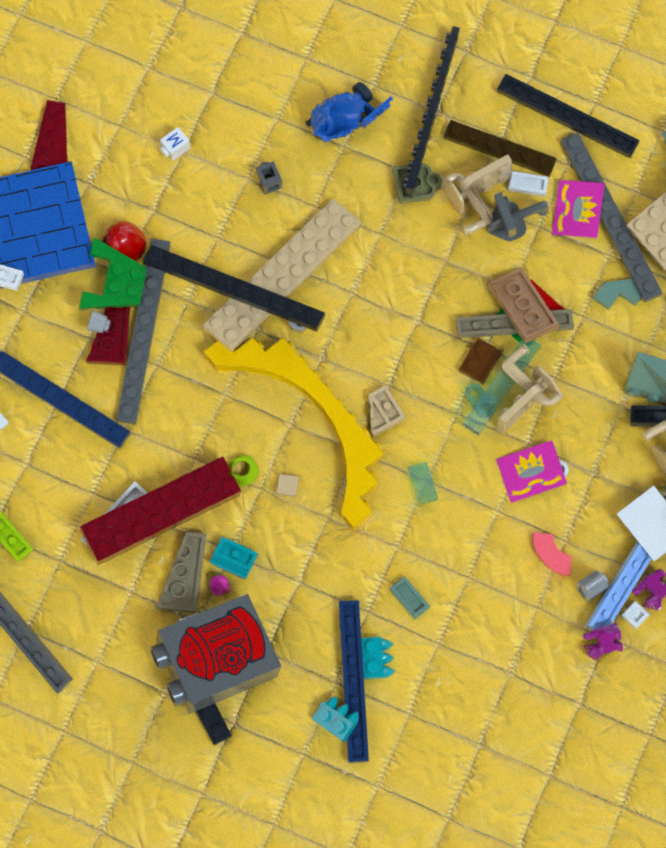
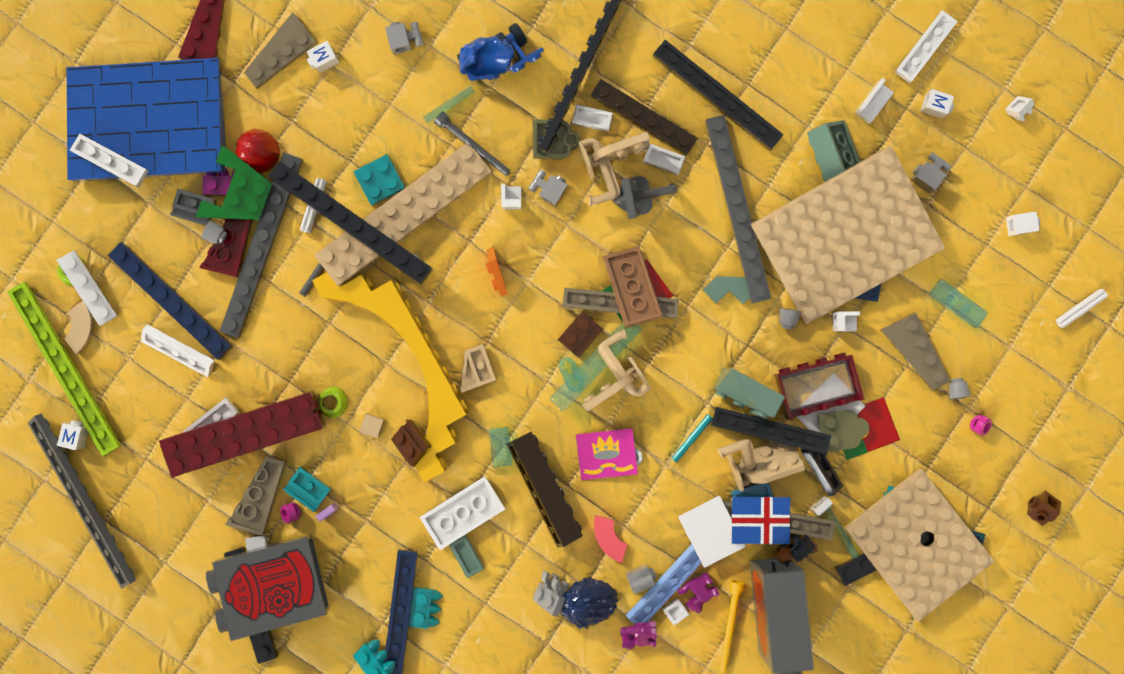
camera: 20 degrees right, 15 degrees up
dark grey brick [256,161,282,194] -> none
dark pink sticker [552,180,604,238] -> none
none -> white plate [141,325,214,377]
none -> dark grey plate [170,189,217,226]
none -> magenta plate [202,167,235,196]
none -> dark tan wing [244,12,317,89]
none -> dark grey bar [299,262,324,297]
none -> white axle [300,178,327,233]
none -> lavender tile [316,503,339,521]
none -> teal plate [353,154,405,206]
none -> light grey brick [385,22,423,55]
none -> reddish brown plate [391,419,431,467]
none -> white plate [419,476,506,550]
none -> clear light blue bar [423,86,474,123]
none -> dark grey piece [434,111,510,176]
none -> orange wing [486,248,508,296]
none -> white panel [501,184,522,210]
none -> dark brown brick [506,432,583,548]
none -> light grey brick [528,169,568,207]
none -> light grey plate [532,571,569,617]
none -> dark blue hair [560,577,618,629]
none -> white tile [572,104,613,133]
none -> teal bar [671,414,713,463]

